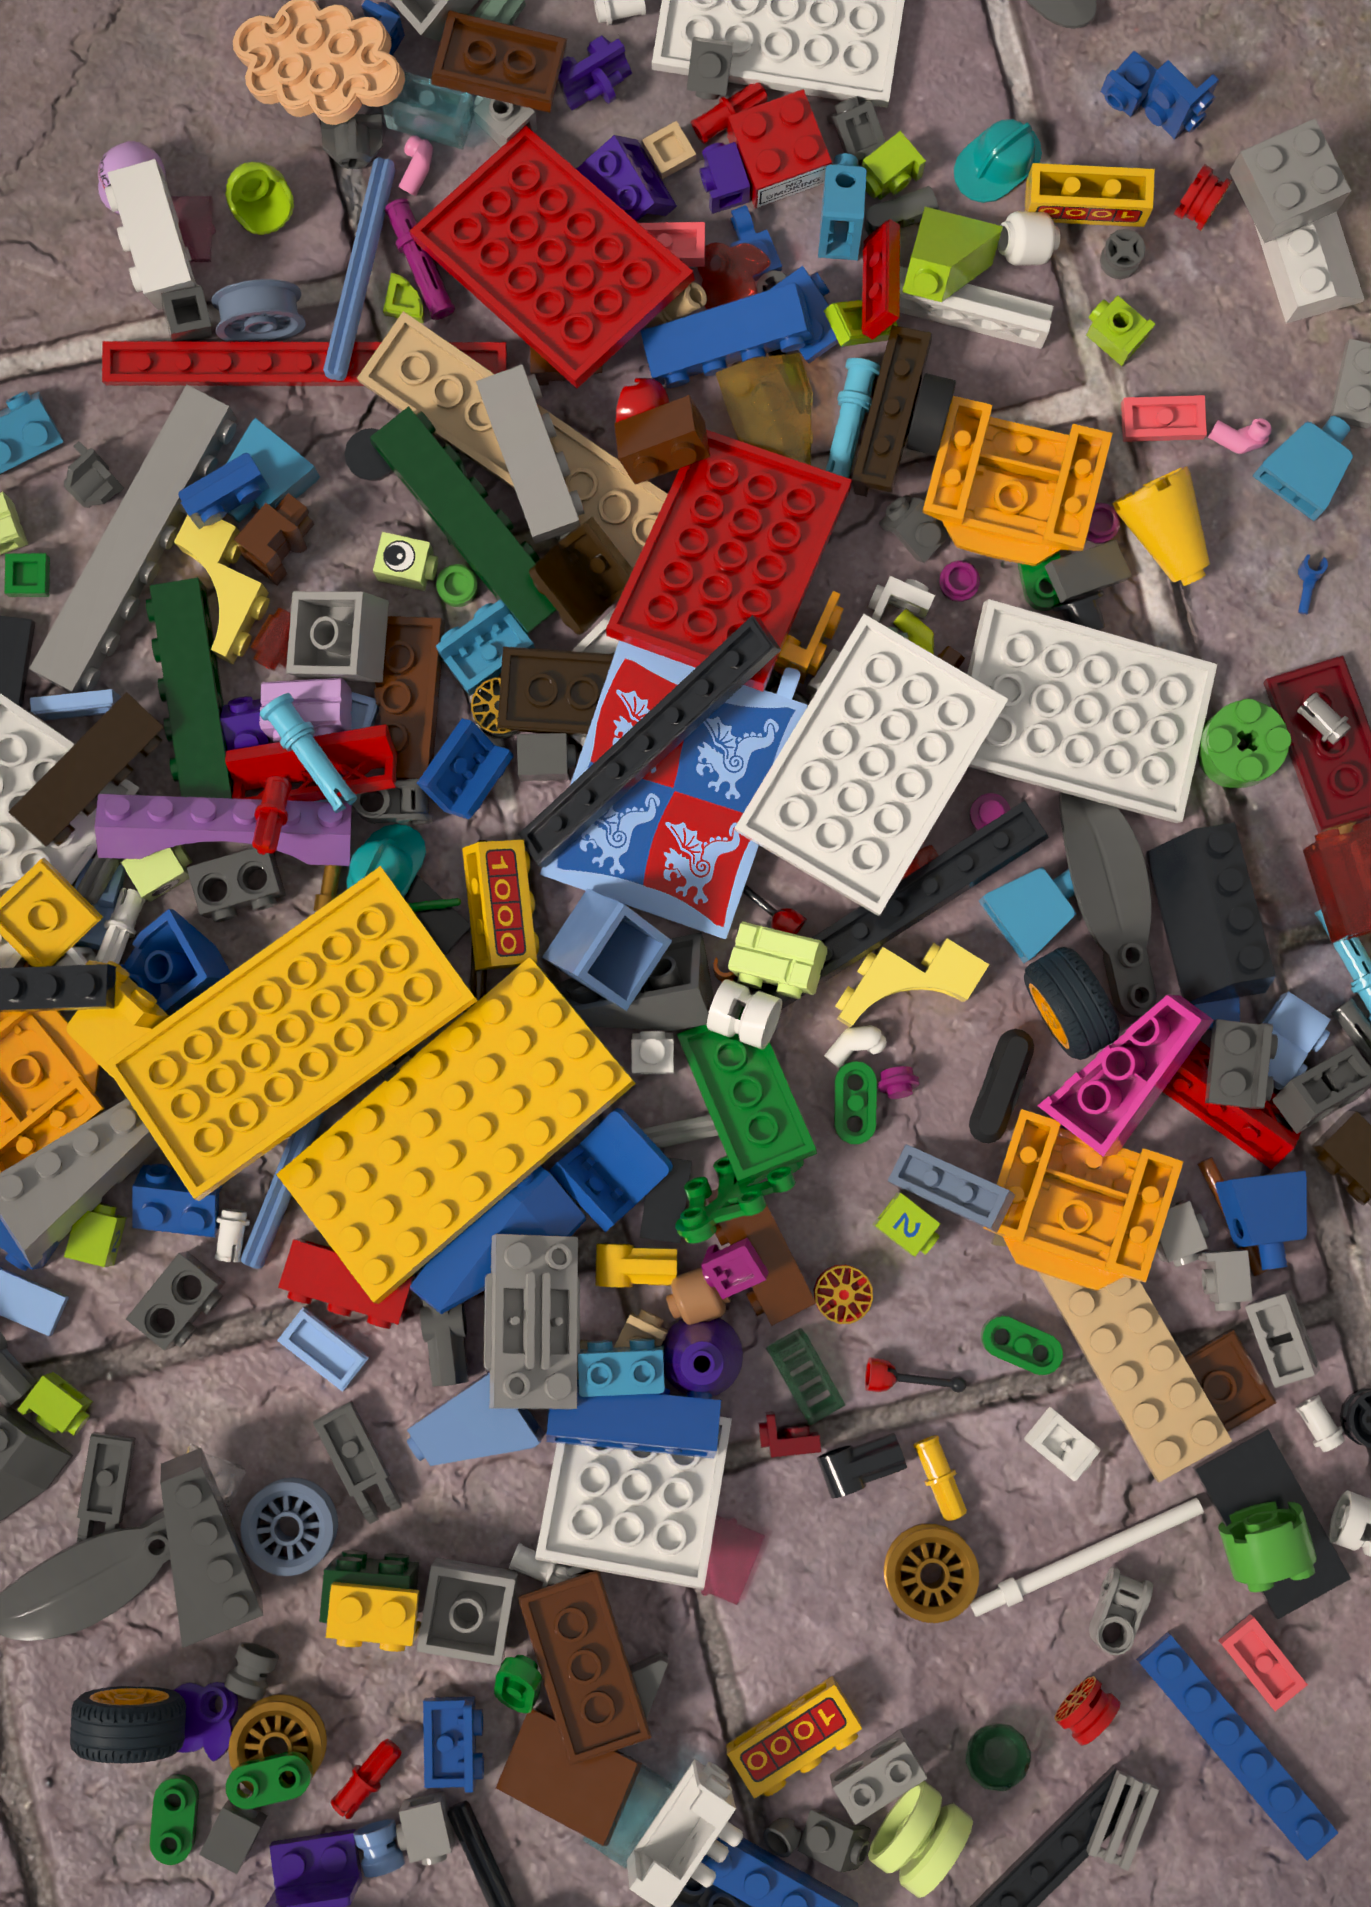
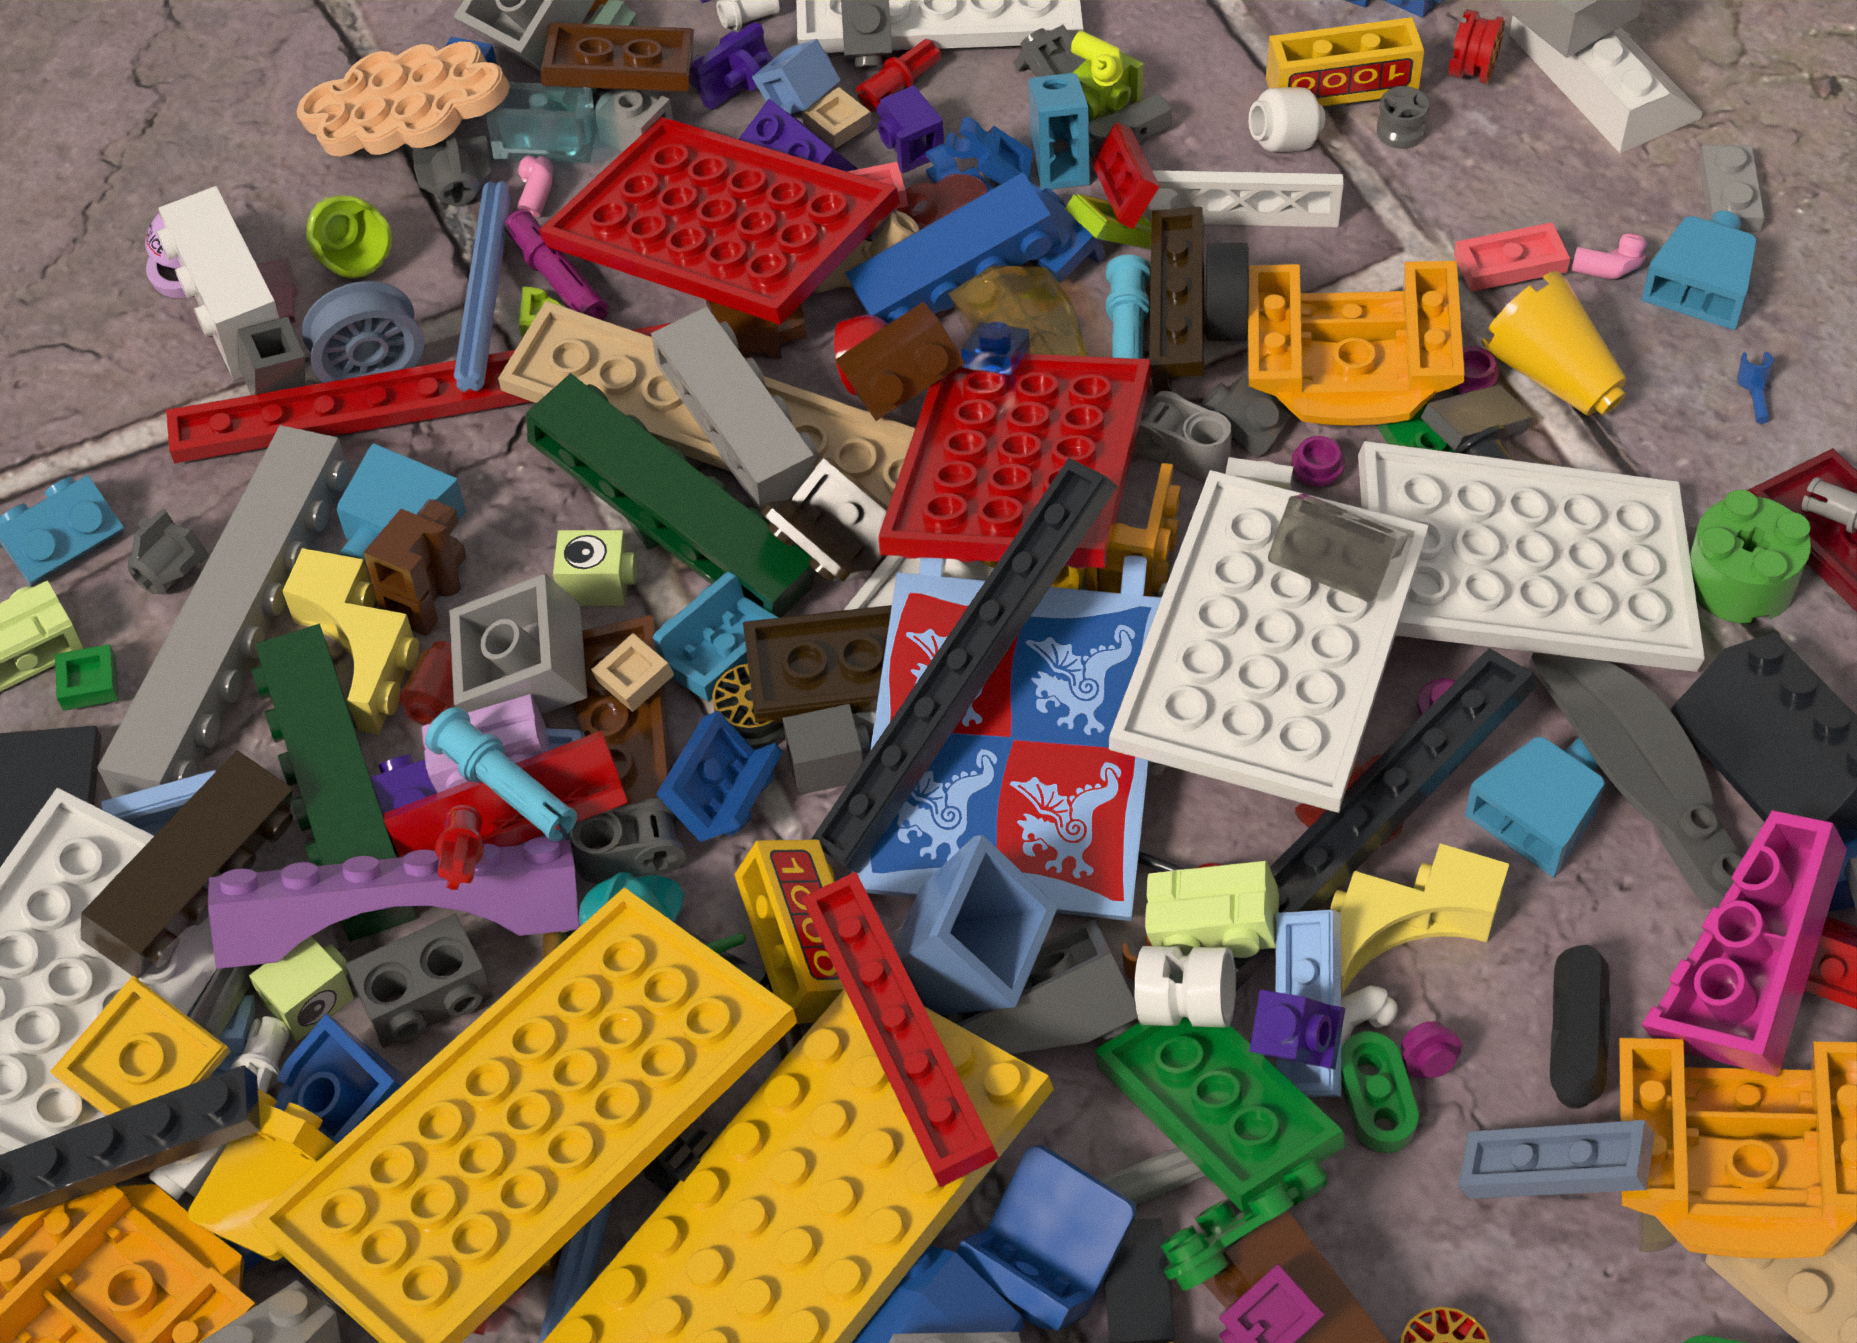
camera: 10 degrees left, 30 degrees down
blue bracket [178,453,270,529] -> none
black piece [344,428,392,481] -> none
bright green tile [436,564,478,607] -> none
white brick [631,1031,674,1075] -> none
red brick [727,89,832,209] -> none
lime brick [872,1192,940,1257] -> none
lime slope [902,207,1003,302] -> none
teal piece [954,119,1042,203] -> none
black wheel [1024,947,1120,1060] -> none
lime brick [1086,295,1156,366] -> none
none -> tan plate [591,633,674,712]
none -> medium blue brick [752,39,841,114]
none -> red plate [802,871,999,1188]
none -> blue plate [944,117,1033,184]
none -> clear blue plate [961,322,1030,375]
none -> neon yellow arm [1071,31,1124,87]
none -> light grey piece [1134,391,1231,481]
none -> dark purple brick [1249,990,1346,1070]
none -> clear smoke panel [1268,493,1408,602]
none -> light blue tile [1276,910,1341,1098]

